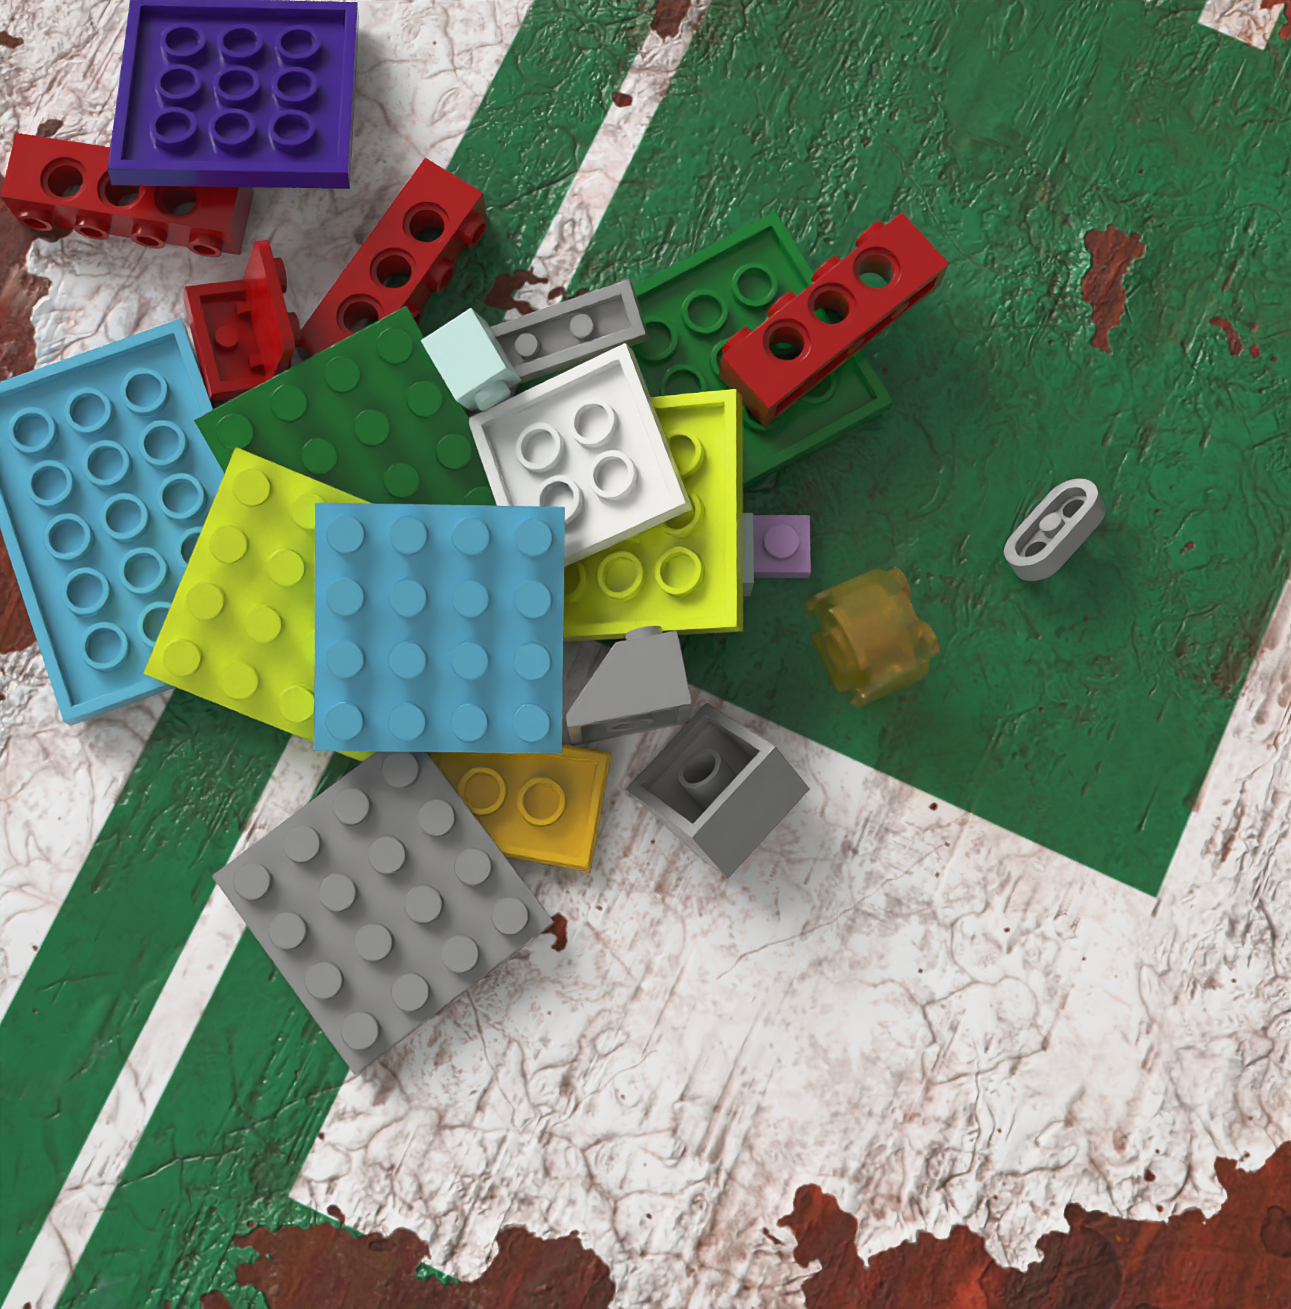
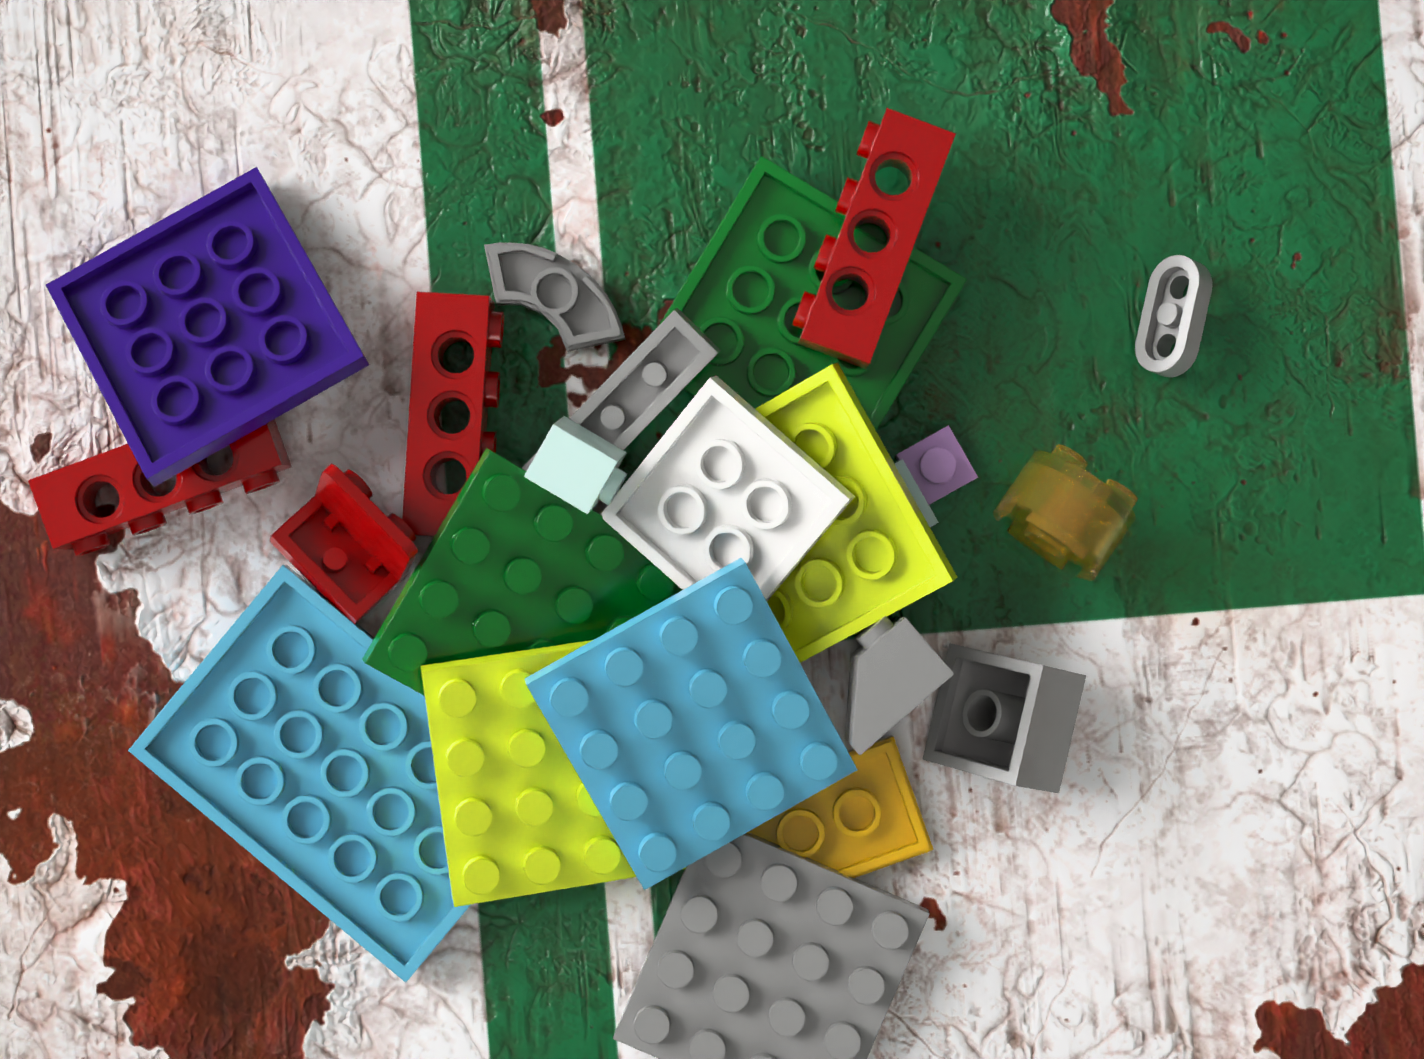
camera: 30 degrees left, 10 degrees up
none -> light grey tile [484,243,626,352]

